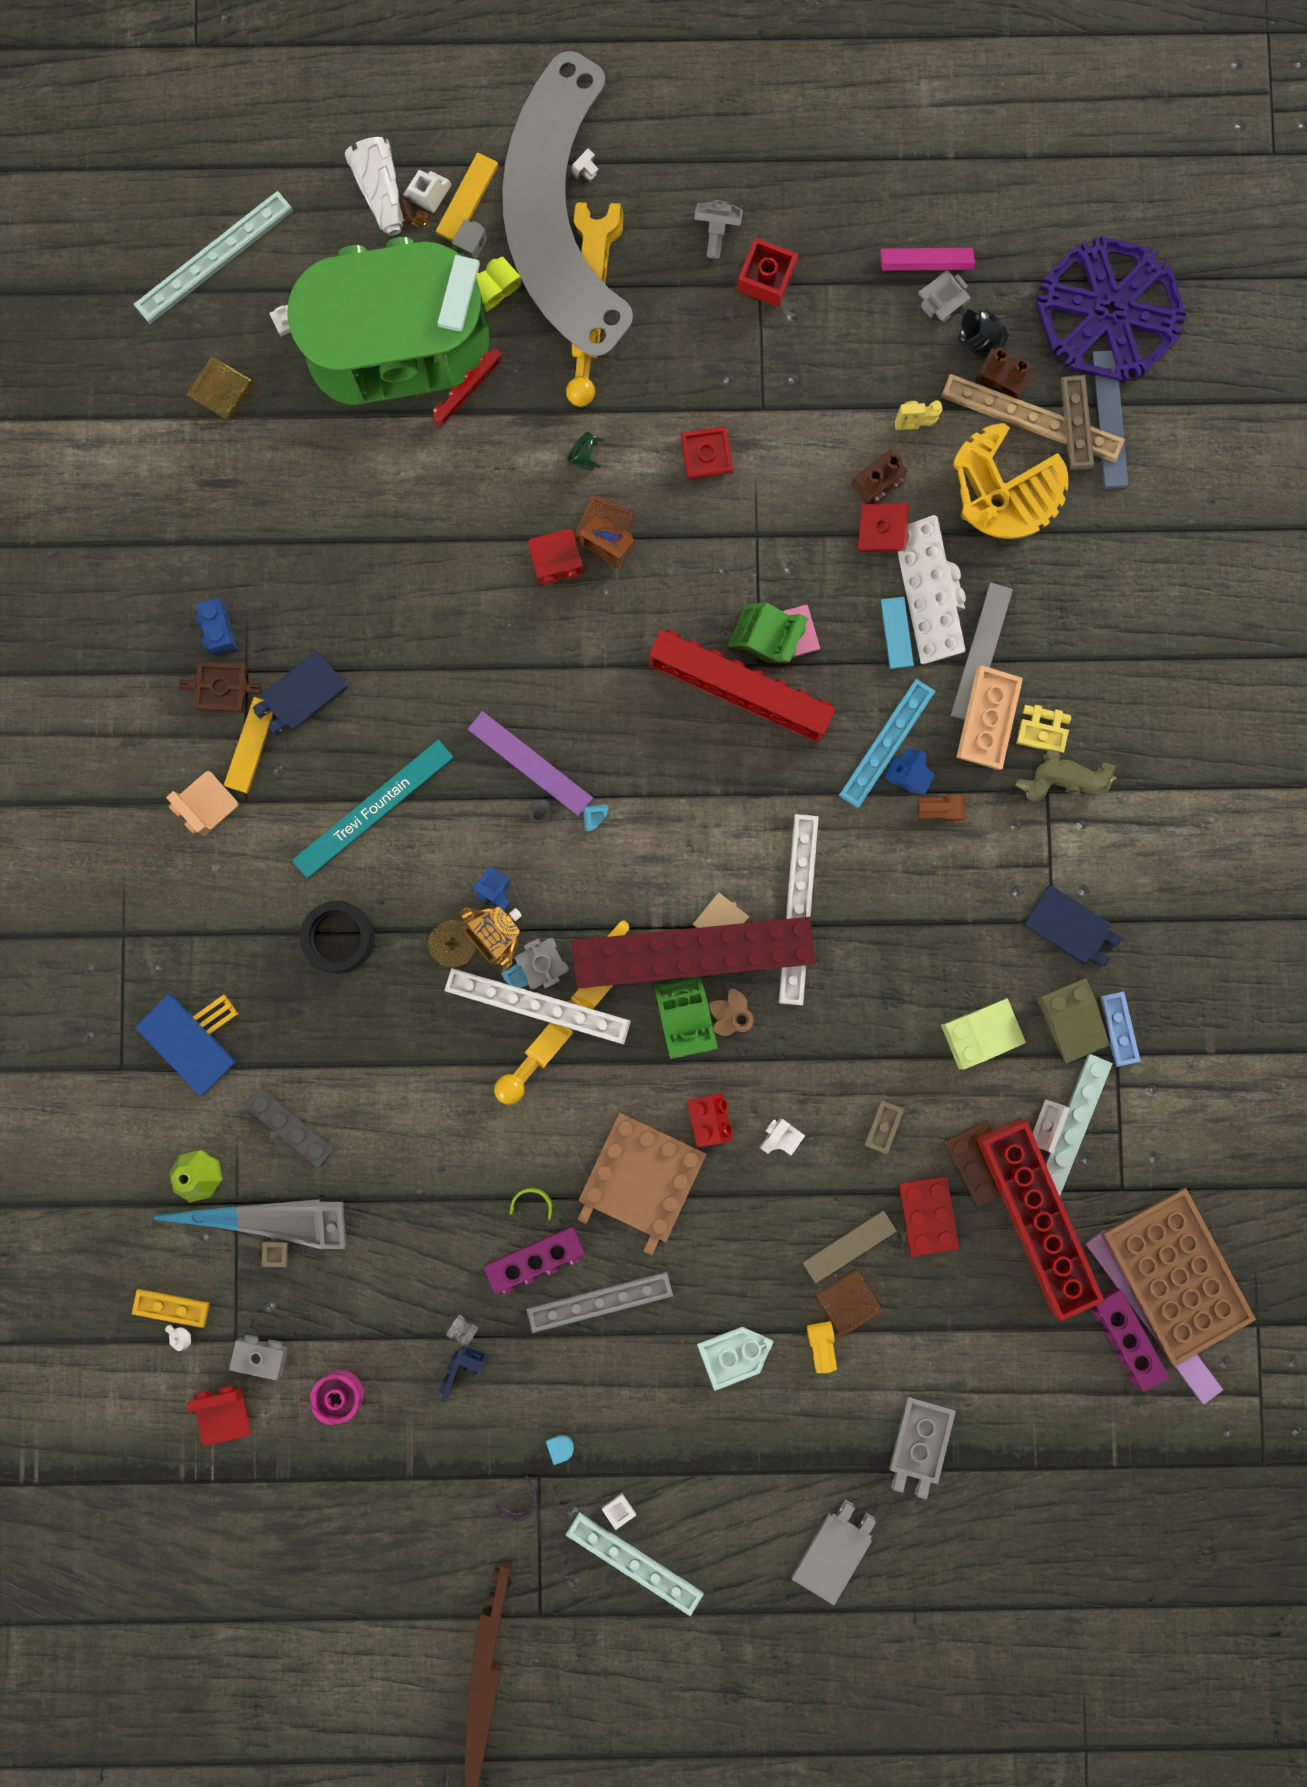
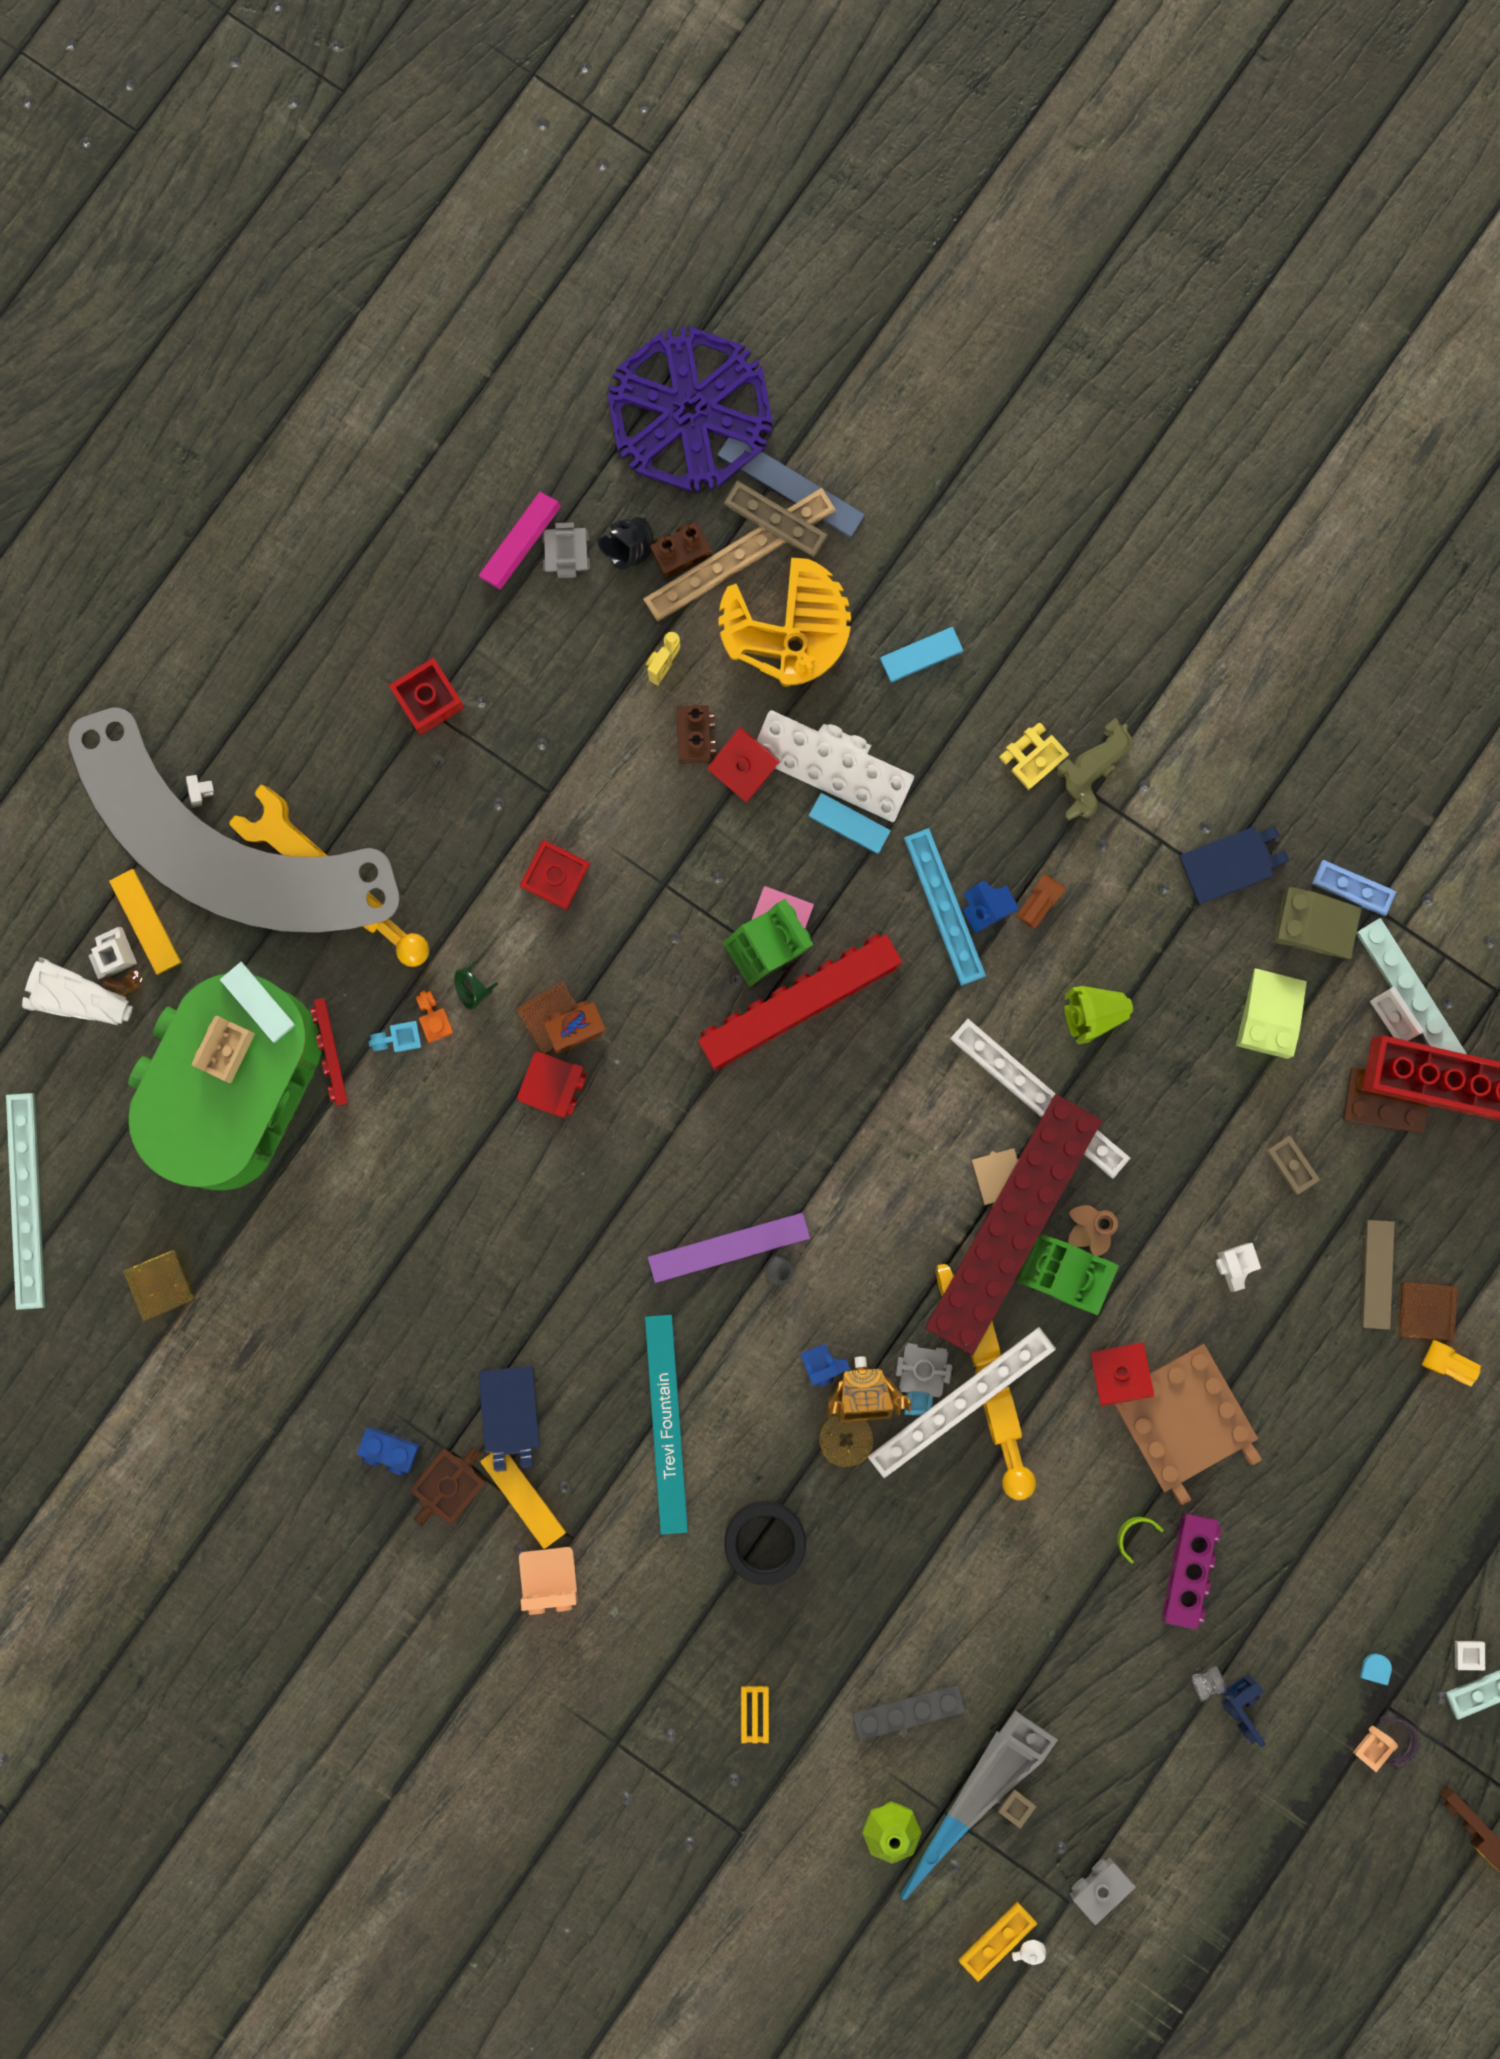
camera: 55 degrees left, 0 degrees up
blue tile [135,994,236,1096] -> none
red bracket [187,1385,251,1446] -> none
white tile [269,305,291,337] -> none
dark pink brick [310,1369,364,1425] -> none
light grey brick [452,219,487,260] -> none
neon yellow brick [476,257,521,312] -> none
light grey tile [526,1272,673,1333] -> none
medium azure tile [583,804,608,831] -> none
red bracket [687,1093,733,1147] -> none
light grey piece [694,200,743,259] -> none
light aqua tile [697,1327,774,1391] -> none
red plate [898,1176,959,1257] -> none
light grey tile [950,582,1013,721] -> none
light nougat plate [956,665,1023,770] -> none
none -> tan bracket [192,1015,255,1084]
none -> medium azure plate [368,1021,421,1053]
none -> orange plate [416,990,454,1044]
none -> medium azure tile [880,627,963,683]
none -> lime cone [1064,986,1133,1044]
none -> red plate [1090,1343,1155,1406]
none -> light nougat tile [1353,1726,1398,1772]

